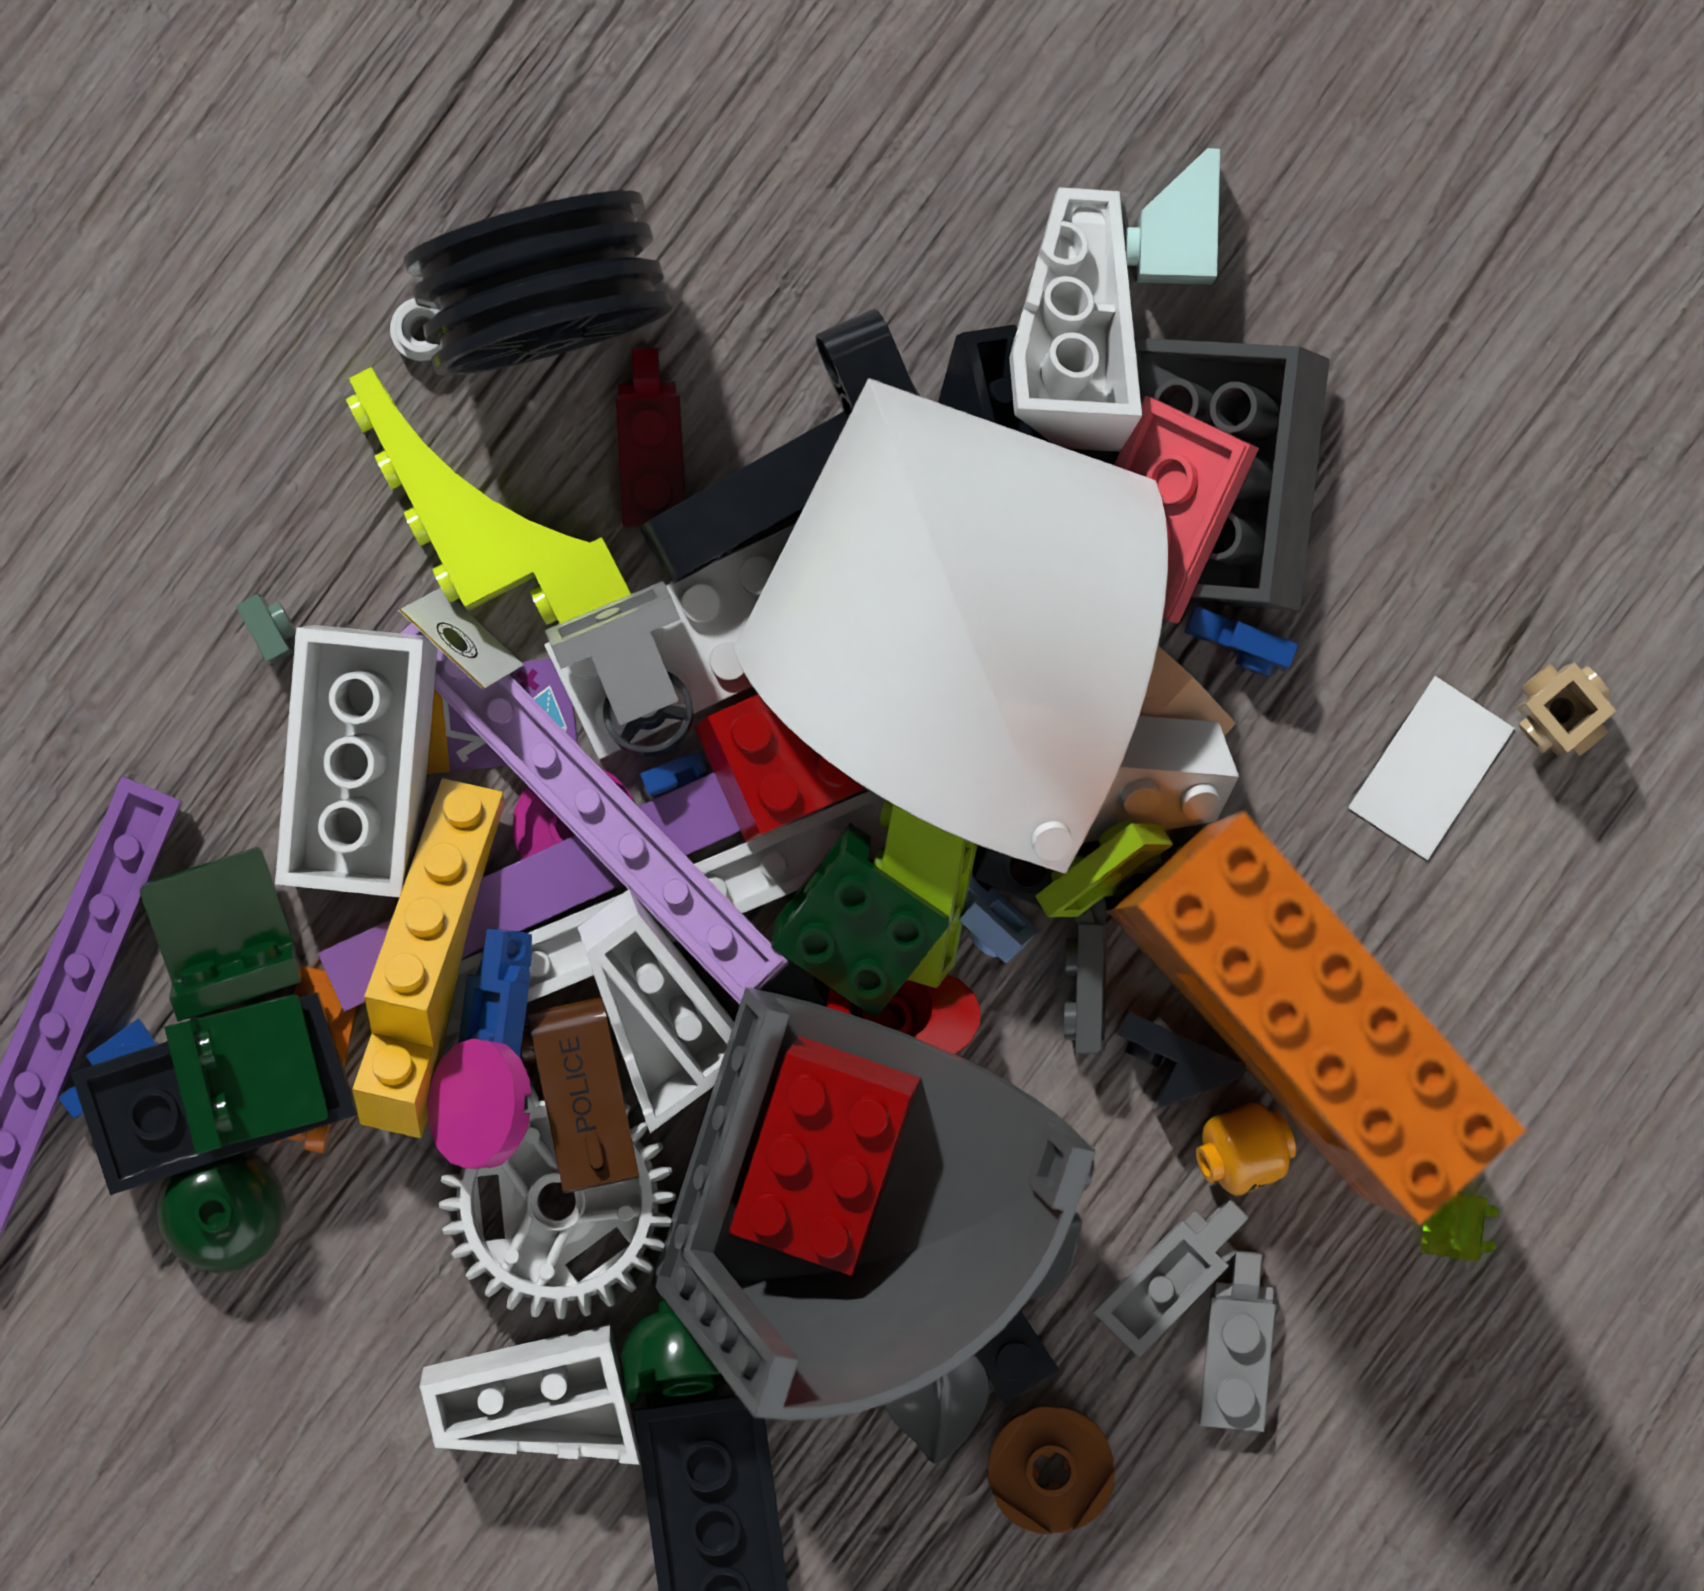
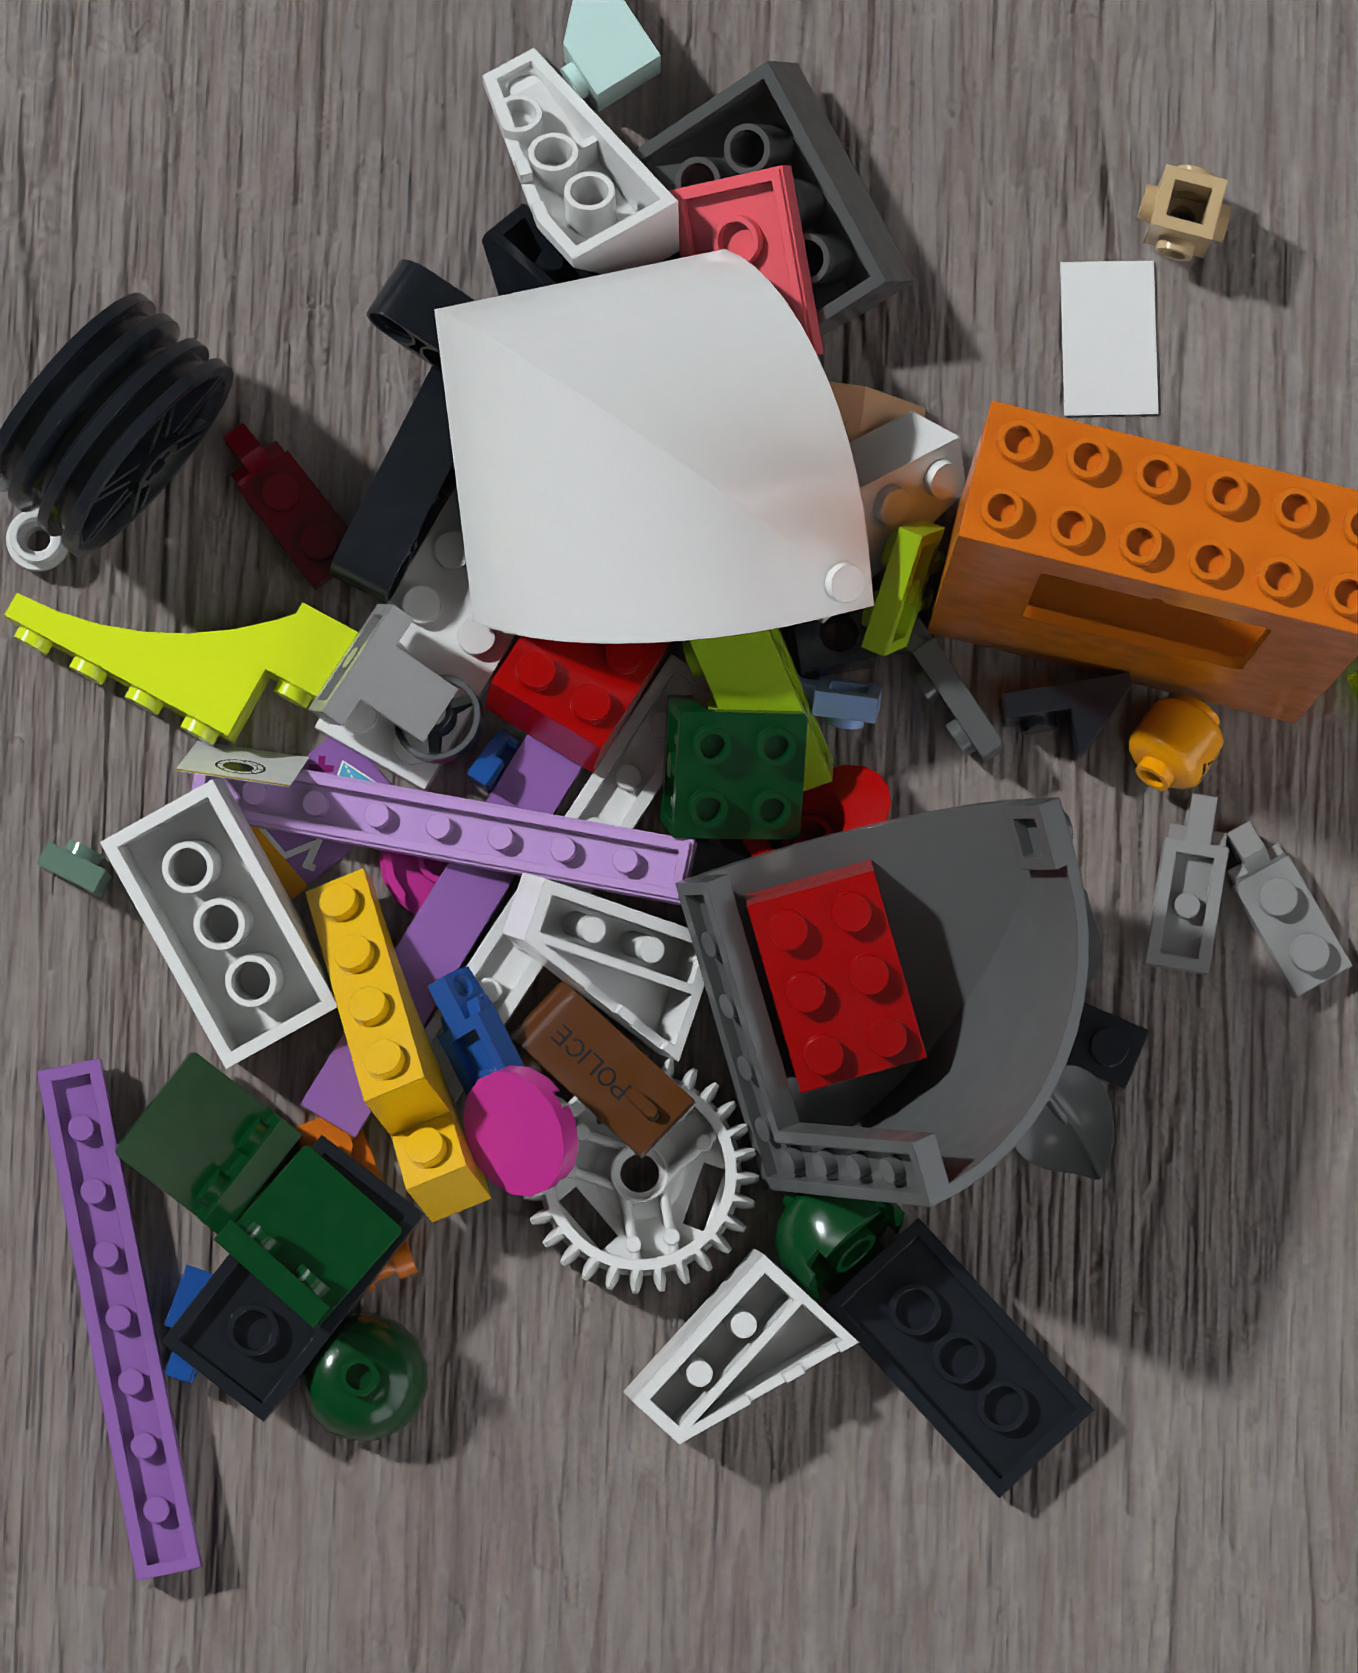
camera: 30 degrees left, 5 degrees down
dark orange plate [987,1404,1115,1534] -> none
blue plate [1184,606,1298,677] -> none

